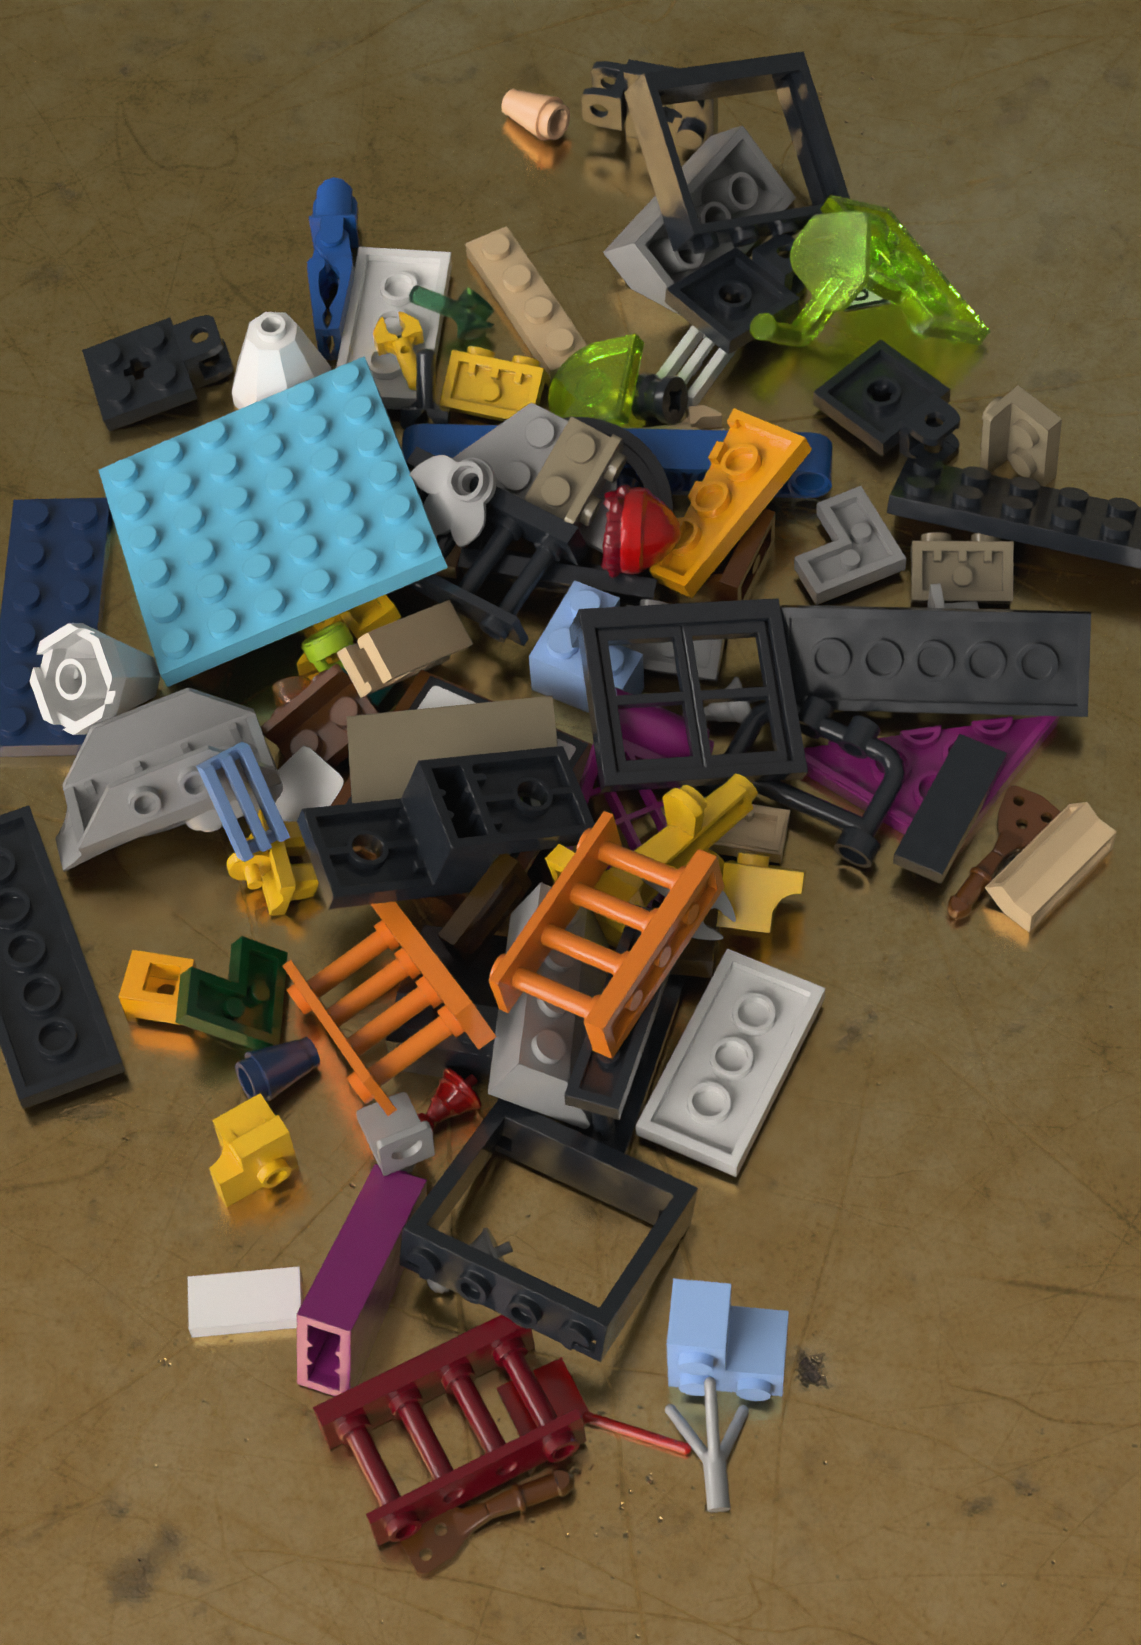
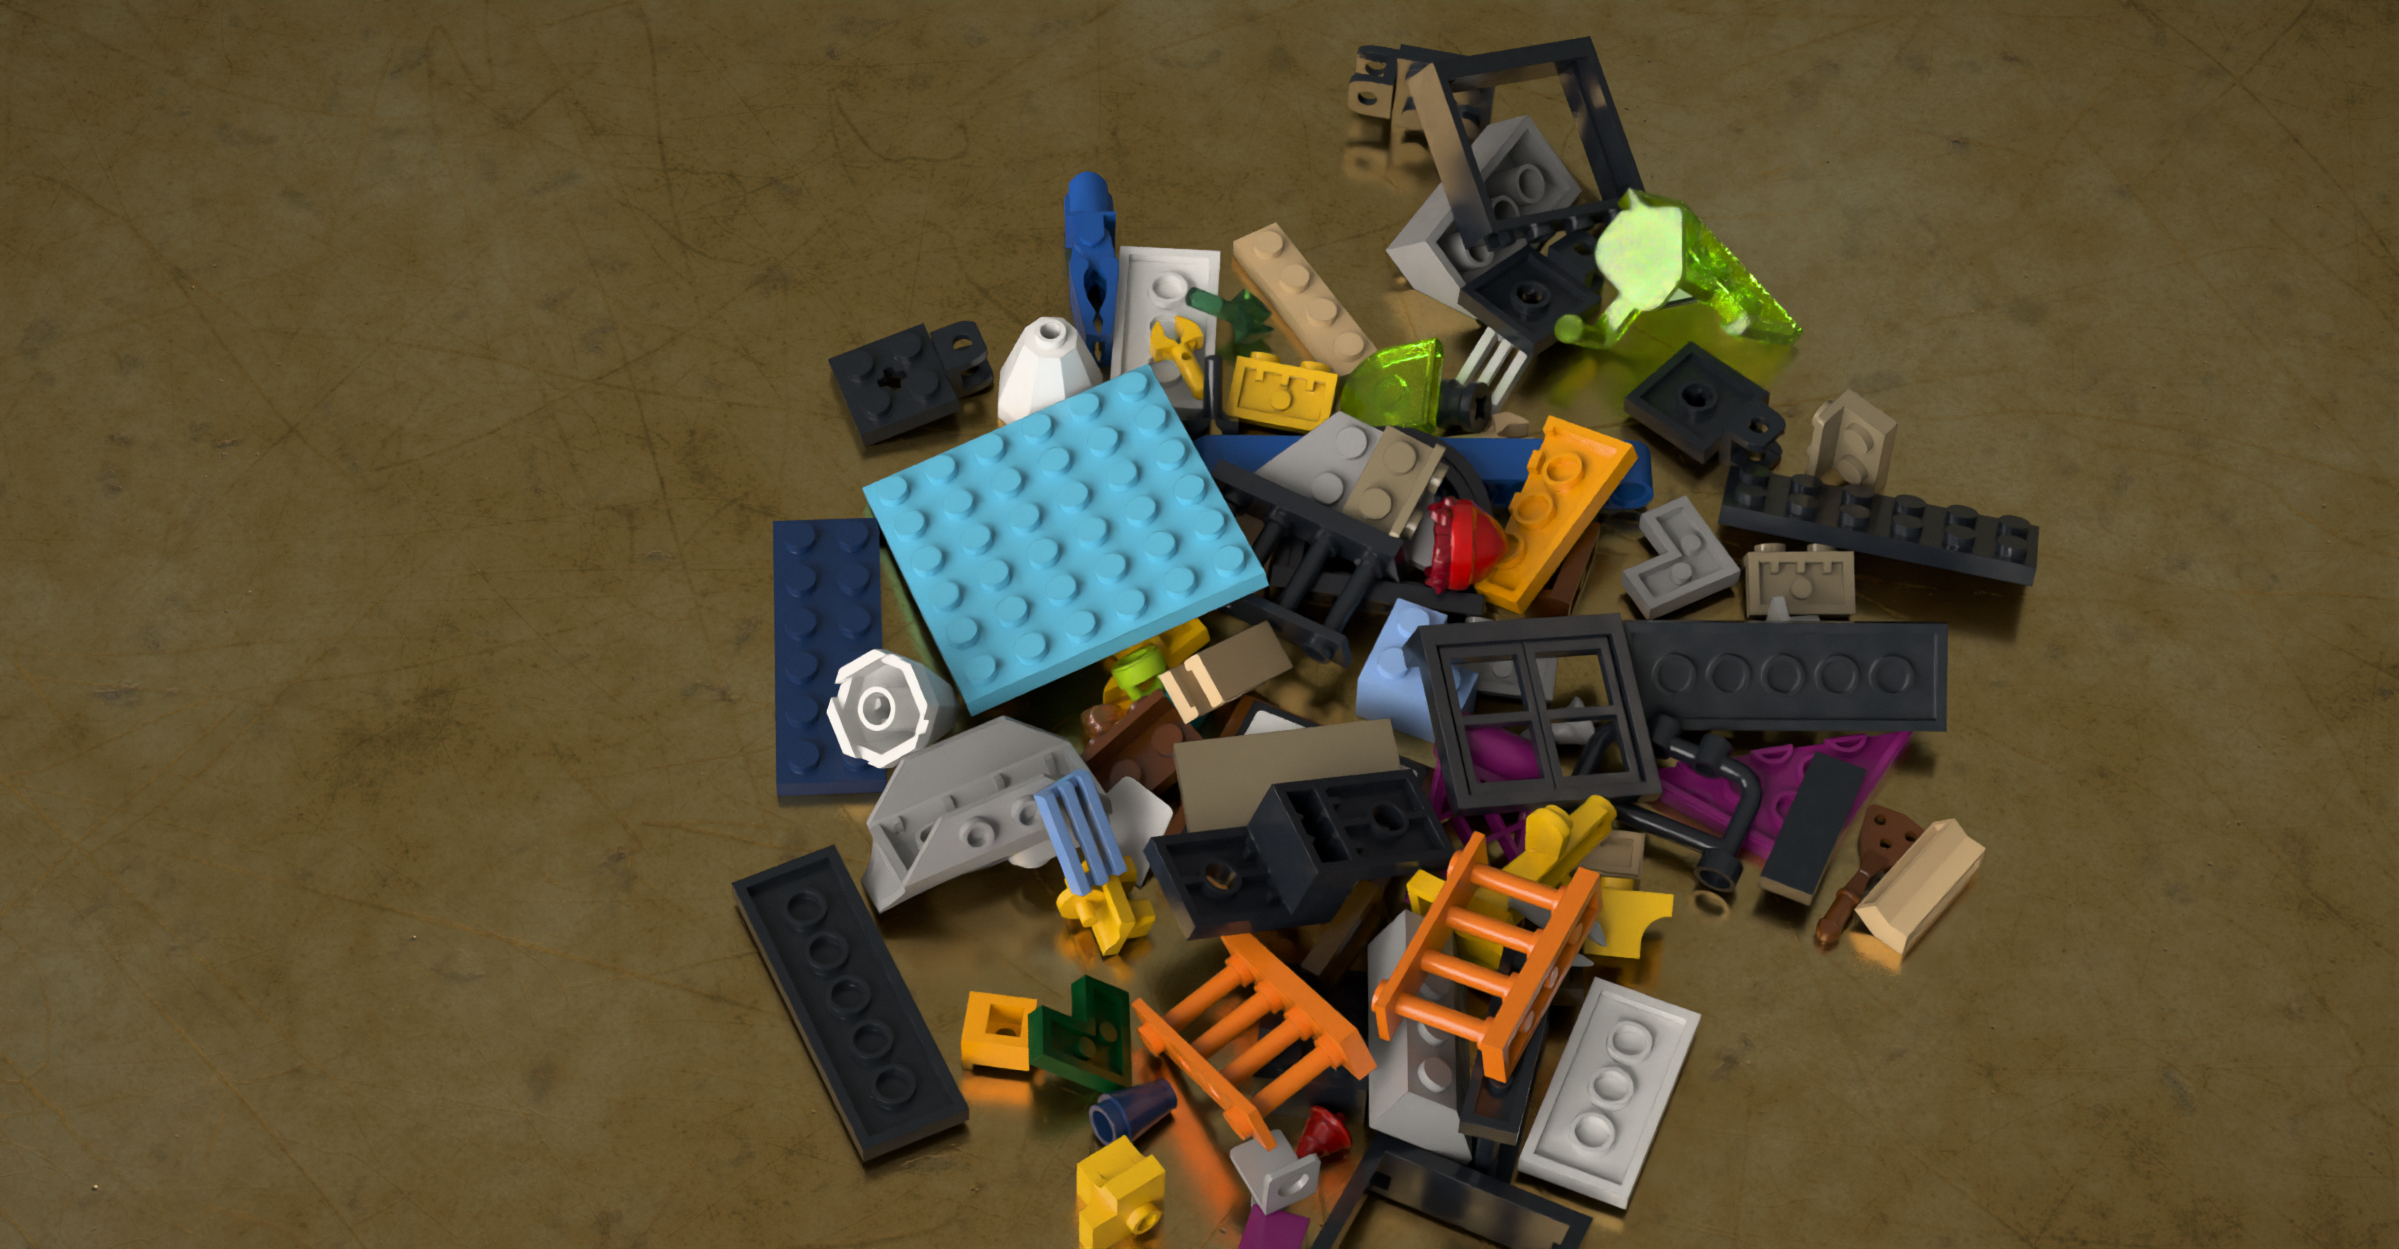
camera: 10 degrees left, 5 degrees down
light grey plate [409,455,497,547] -> none
light nougat cone [502,89,570,141] -> none

